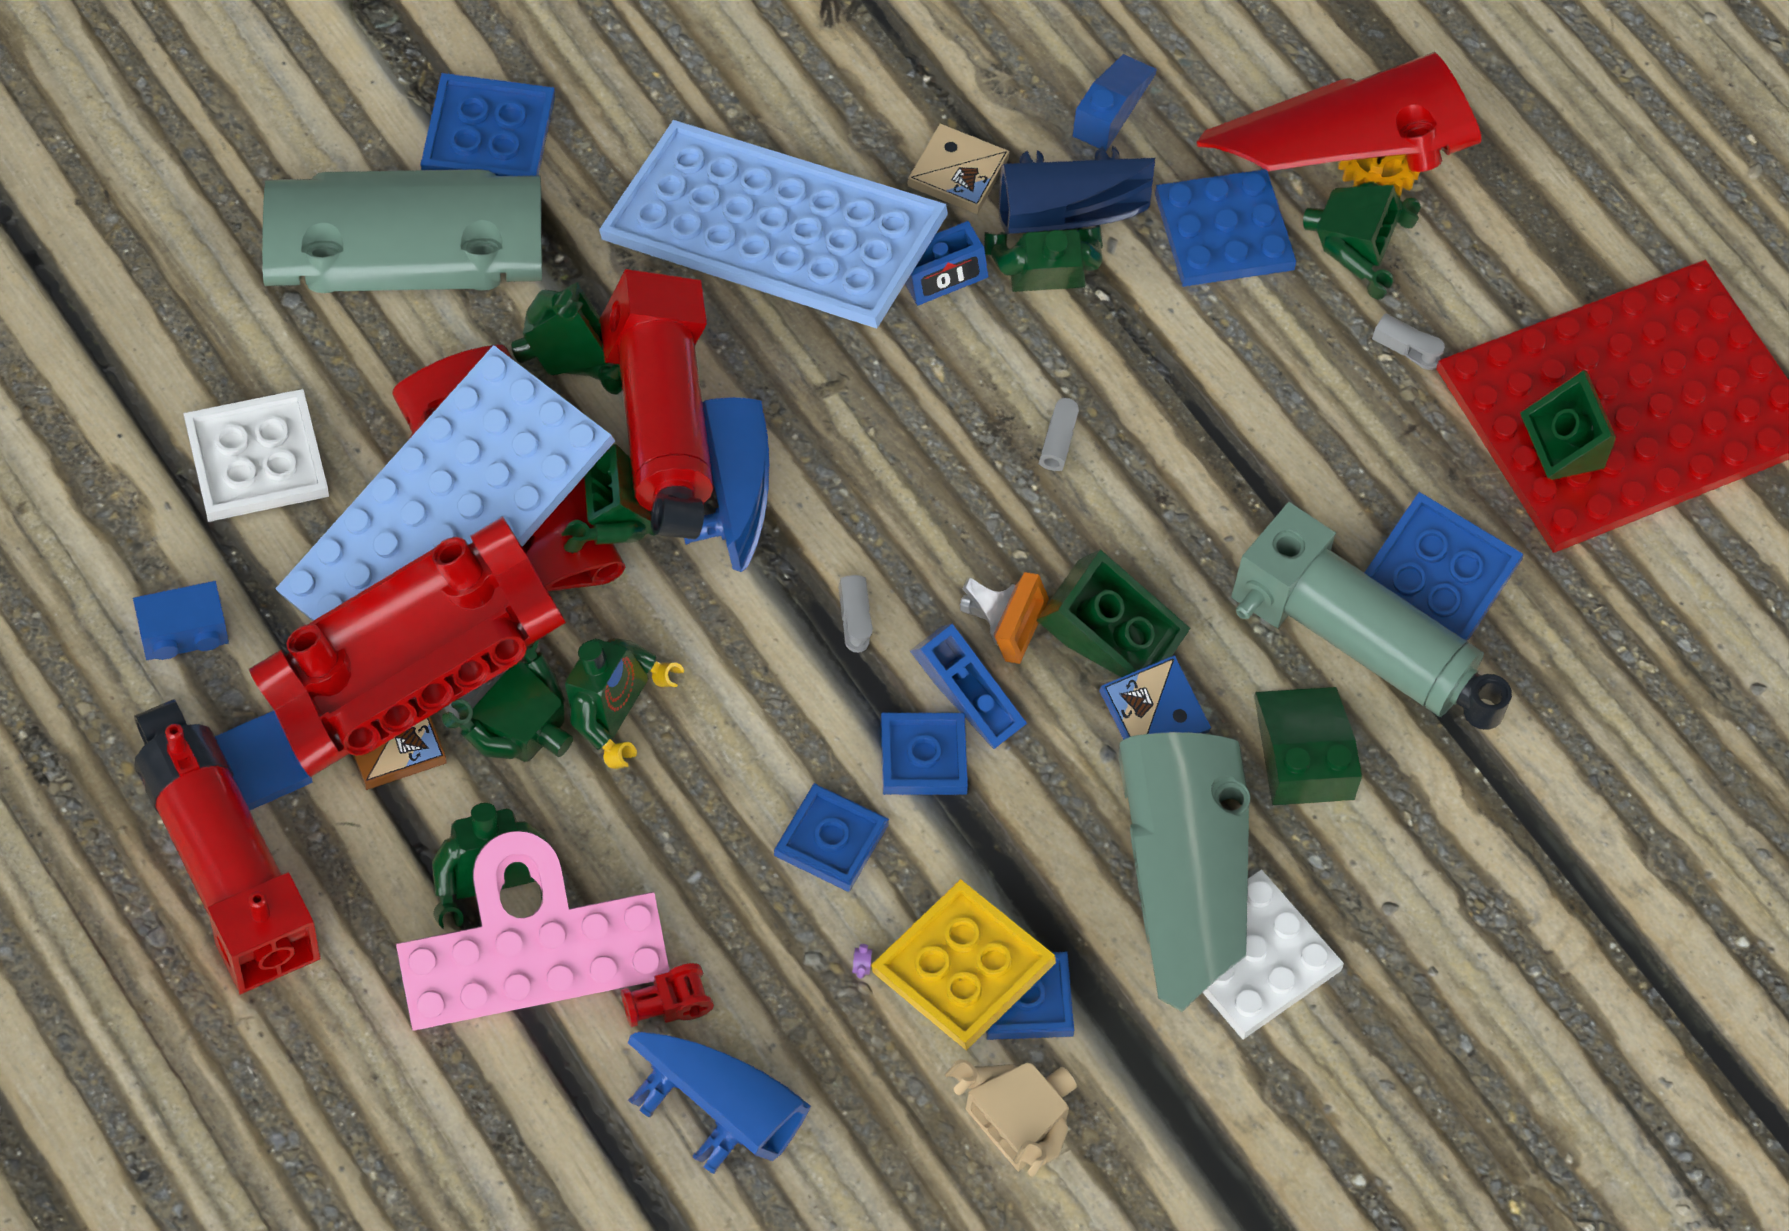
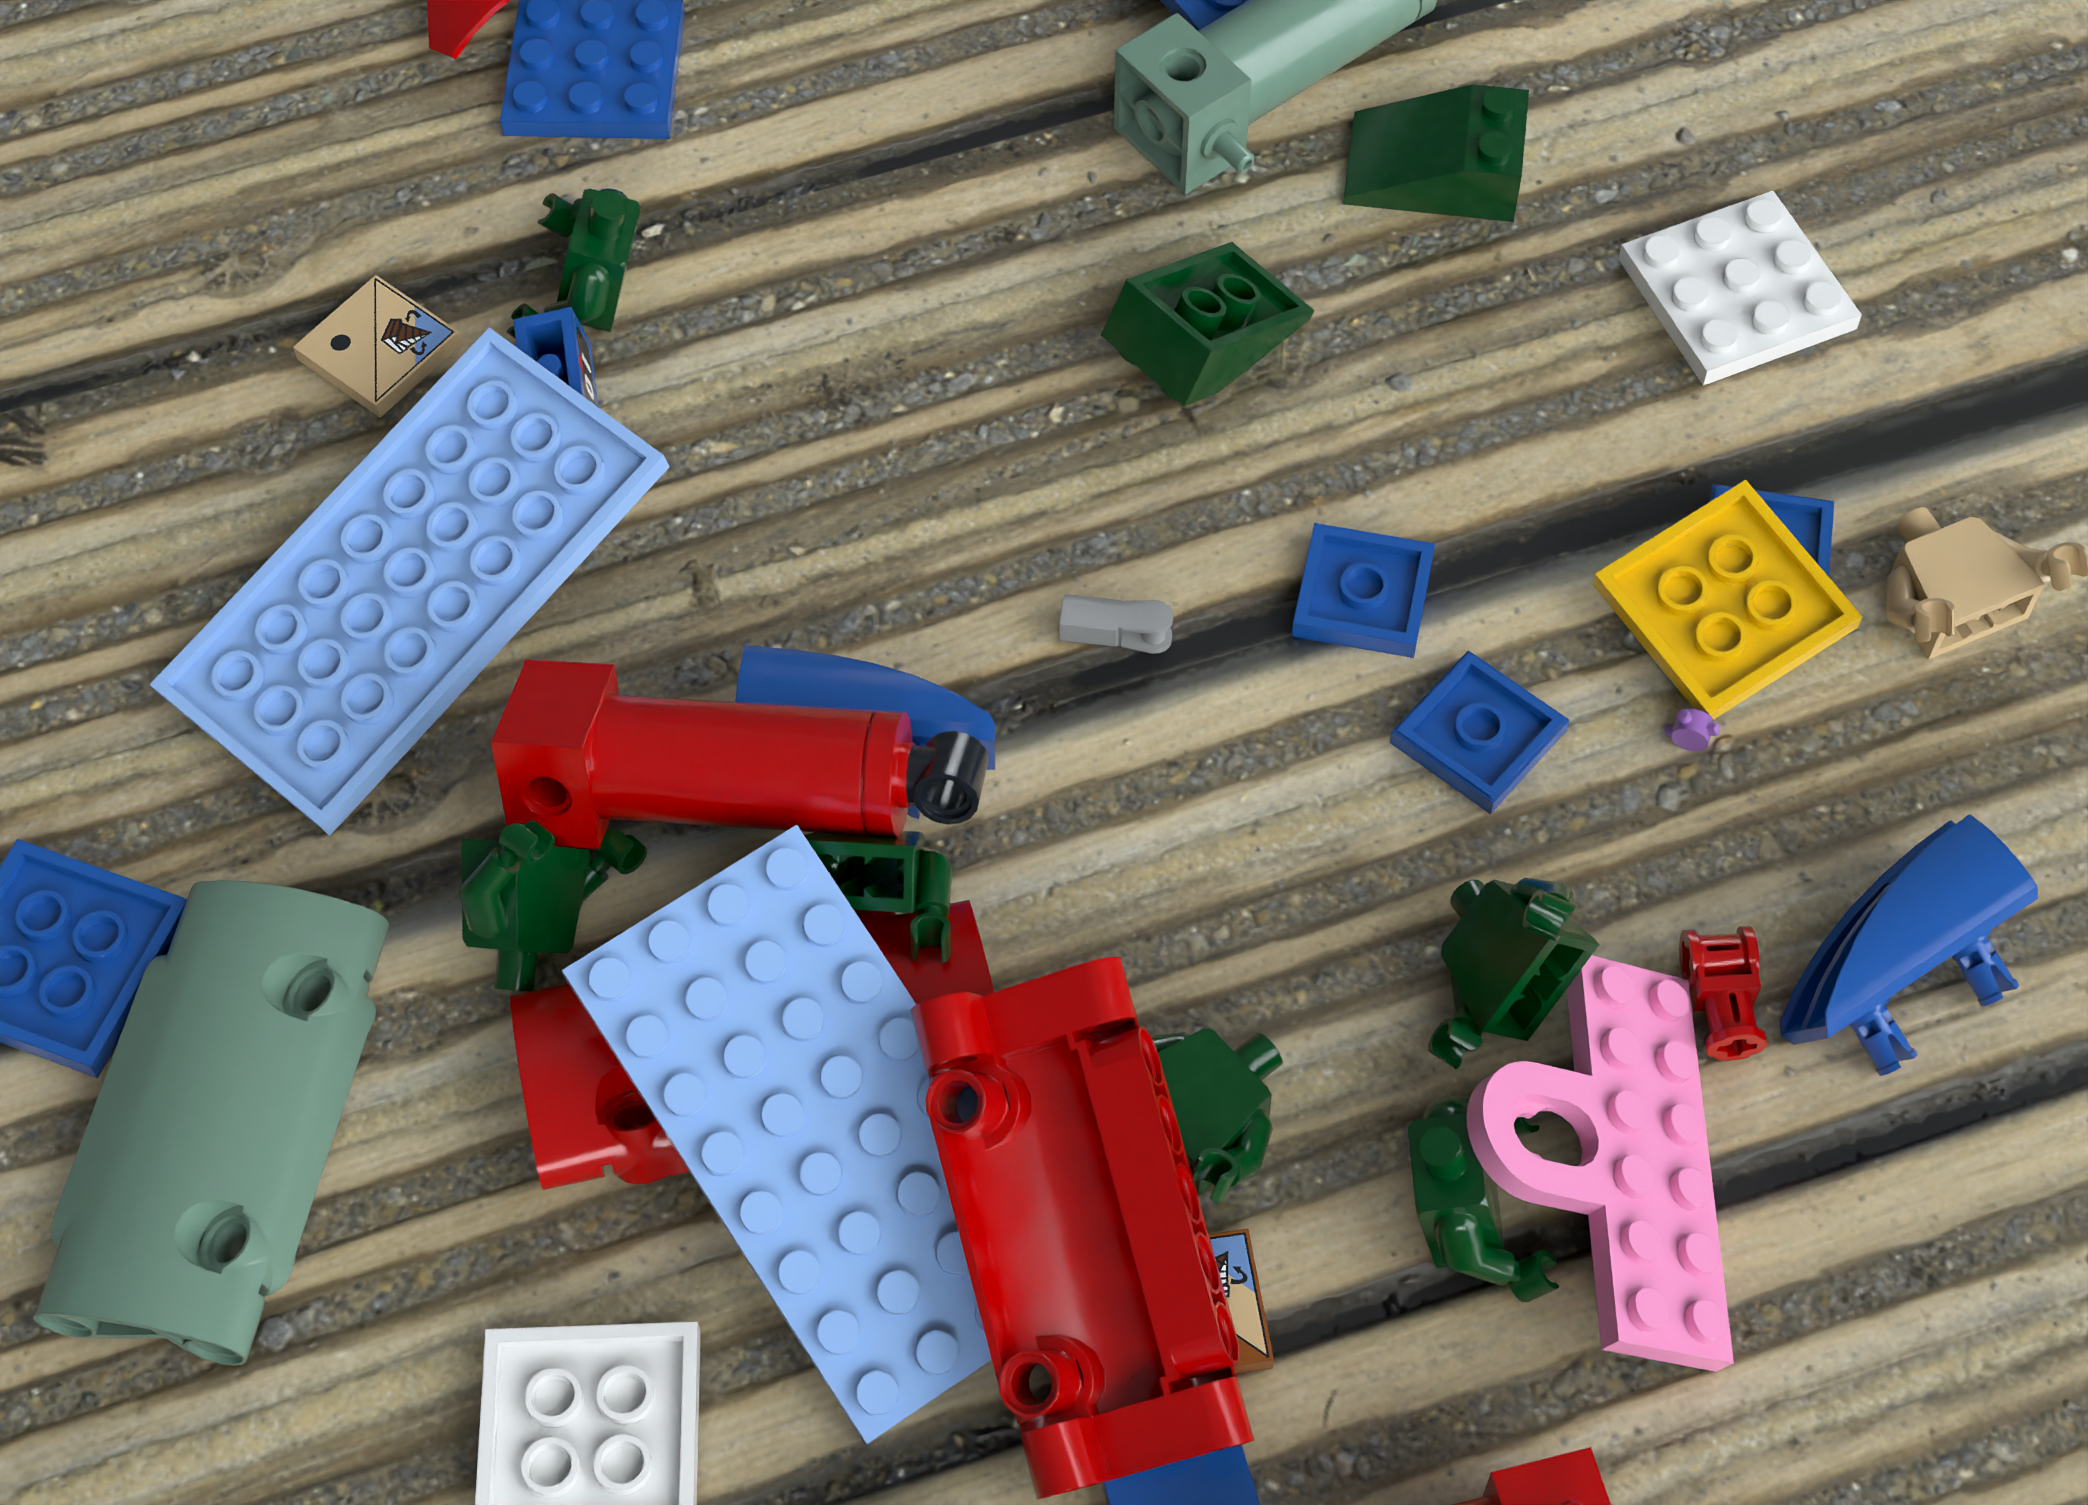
camera: 70 degrees left, 0 degrees up
dark green torso [565,638,684,769] -> none
blue slope [910,624,1027,749] -> none
orange piece [960,572,1049,664] -> none
dark blue piece [998,145,1156,234] -> none
light grey bar [1038,398,1079,471] -> none
blue slope [1072,54,1157,151] -> none
tile [1099,655,1211,739] -> none
sand green panel [1119,732,1250,1012] -> none
none -> dark green torso [1428,878,1600,1070]

